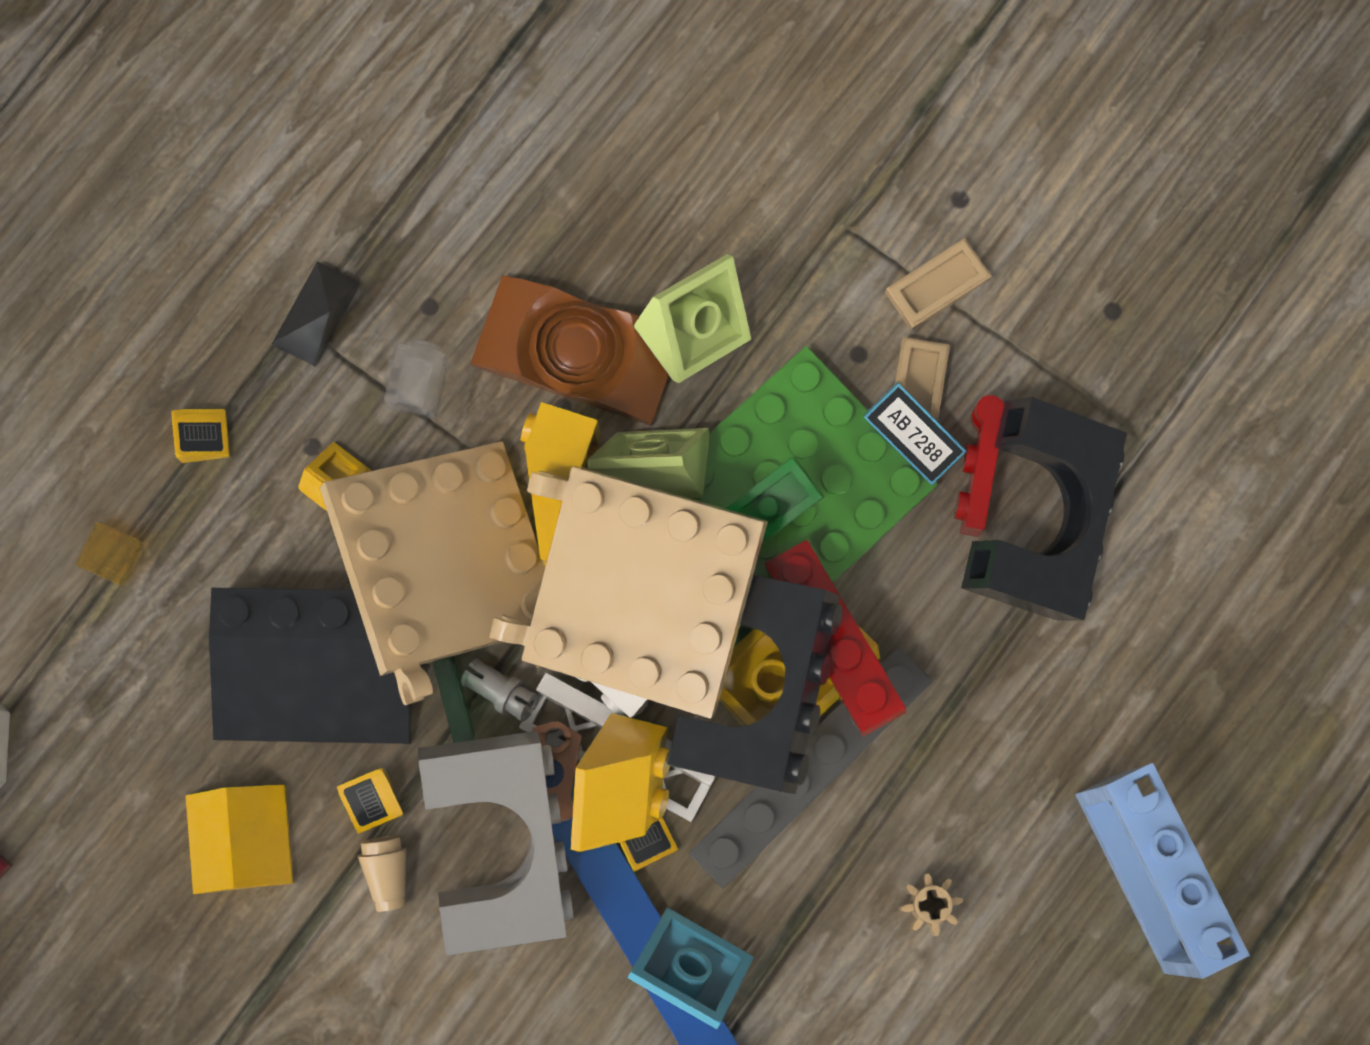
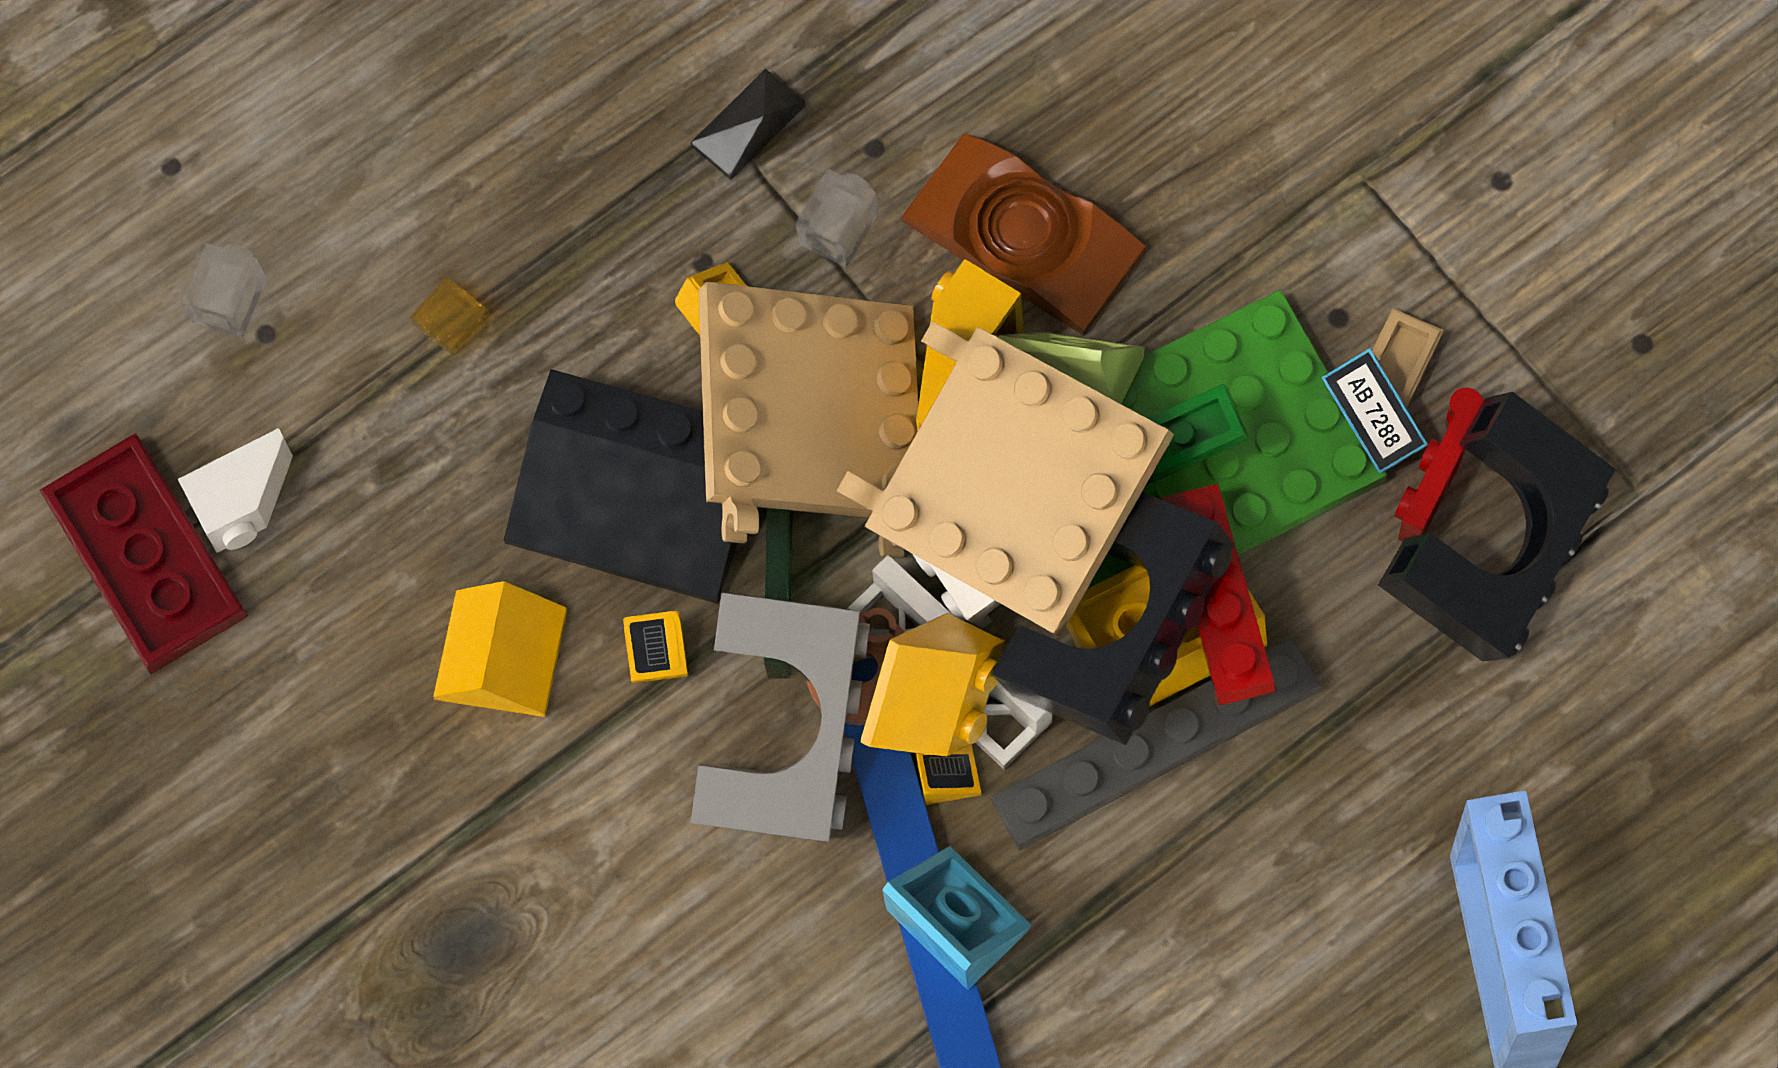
camera: 25 degrees right, 10 degrees down
slope [171,409,230,463] -> none
tan cone [357,835,407,912] -> none
light grey pin [461,658,539,722] -> none
yellowish green slope [634,254,751,383] -> none
tan tile [885,238,992,331] -> none
tan gear [899,873,963,936] -> none

